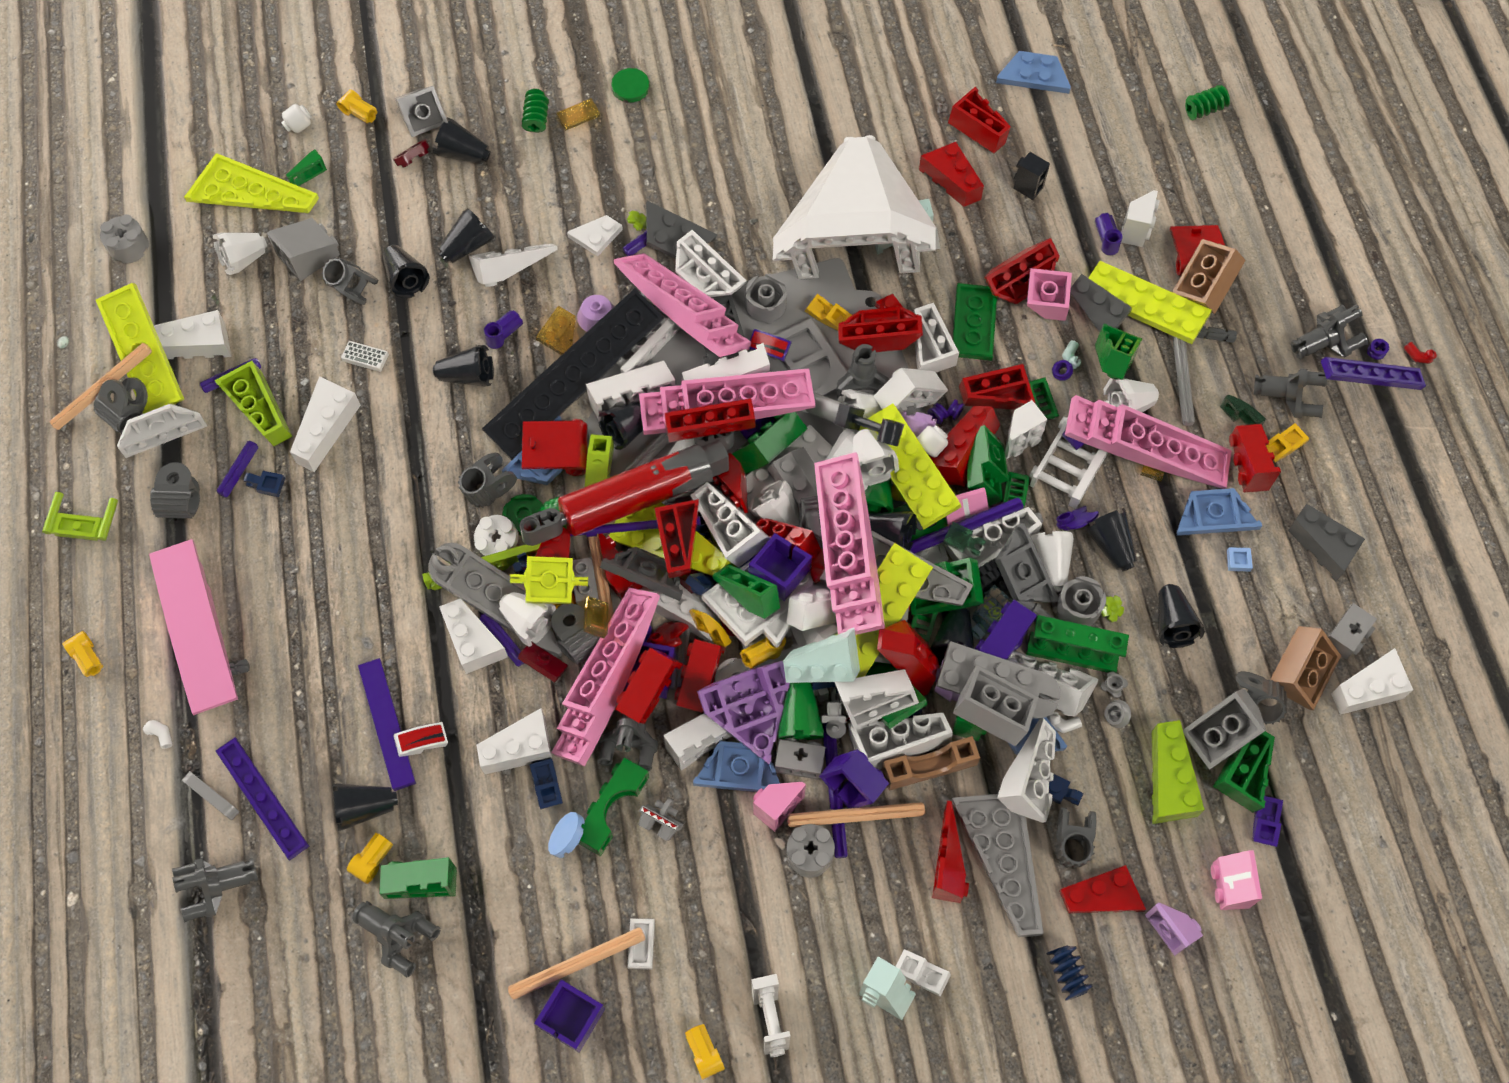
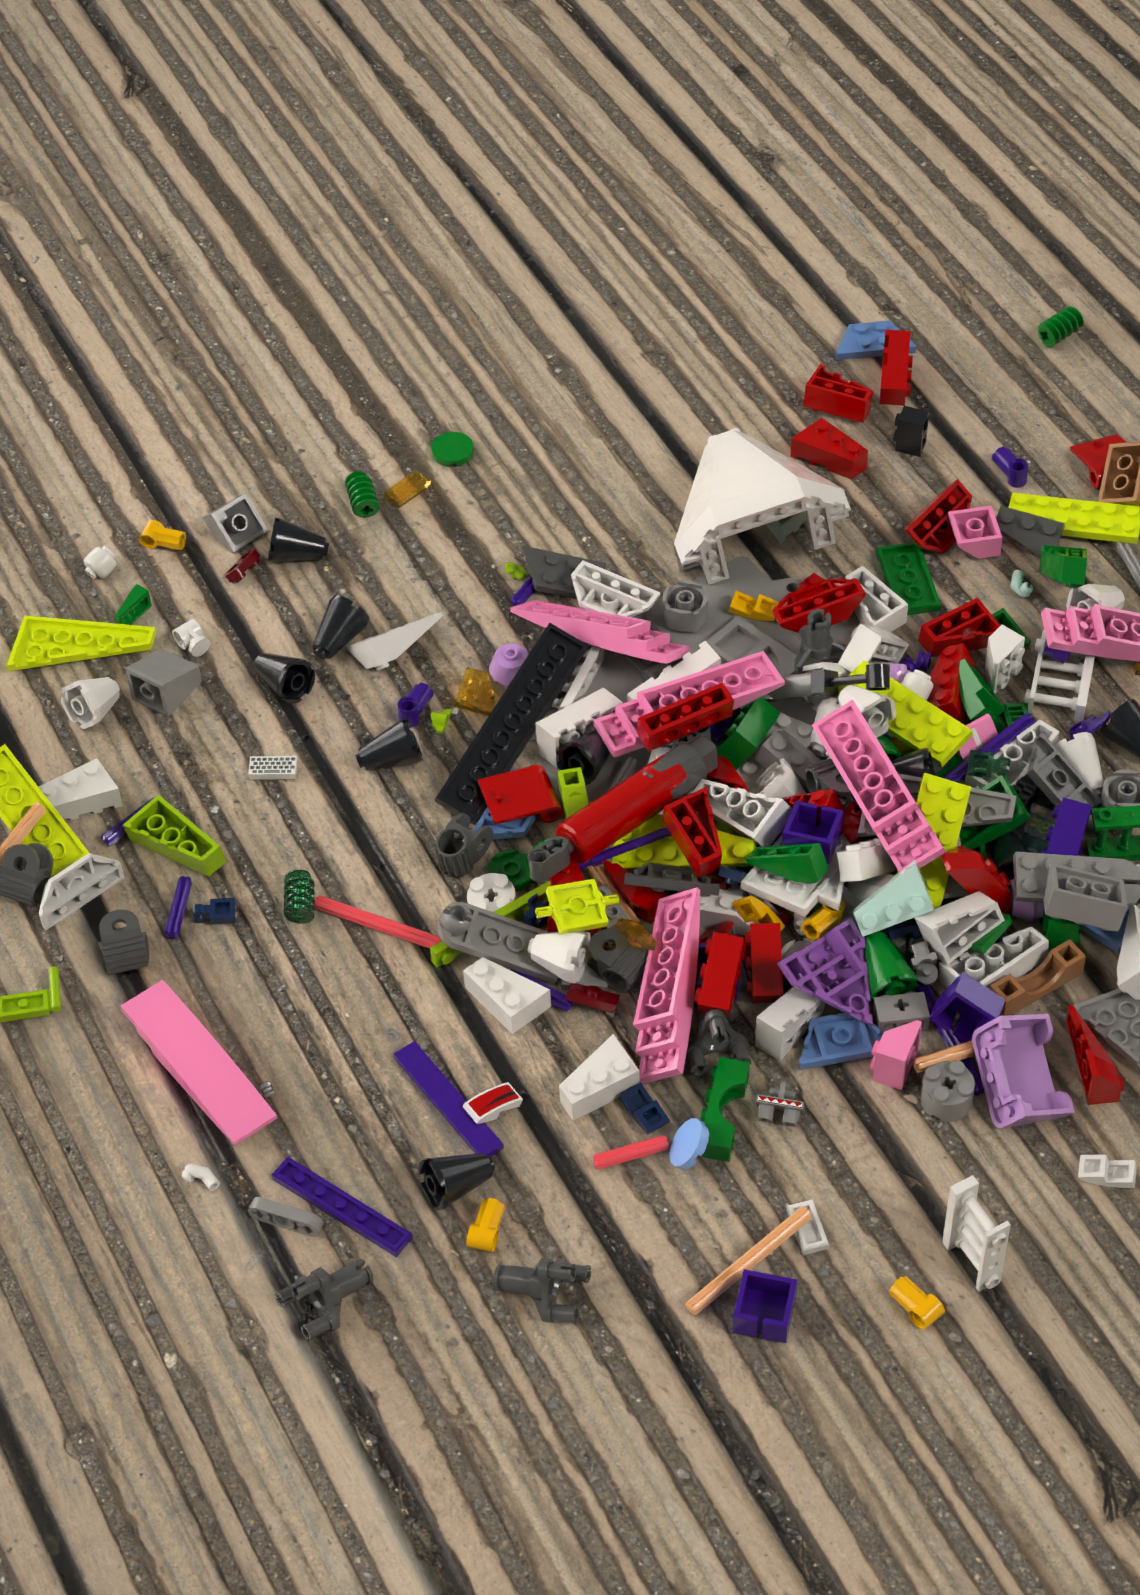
camera: 15 degrees left, 15 degrees down
yellow piece [62,630,104,677] -> none
white wedge [290,376,361,472] -> none
dark grey piece [321,257,379,305] -> none
wedge [379,857,457,899] -> none
white wing [567,215,623,256] -> none
red slope [749,329,792,362] -> none
light aqua wedge [859,957,916,1020] -> none
dark purple plate [1052,360,1073,381] -> none
white slope [1121,190,1160,247] -> none
none -> white piece [172,619,210,657]
none -> clear green piece [283,870,315,924]
none -> coral axle [314,895,442,949]
none -> lime piece [431,709,452,734]
none -> coral axle [593,1135,669,1170]
none -> red wedge [879,329,913,406]
none -> lavender windscreen [972,1014,1075,1128]

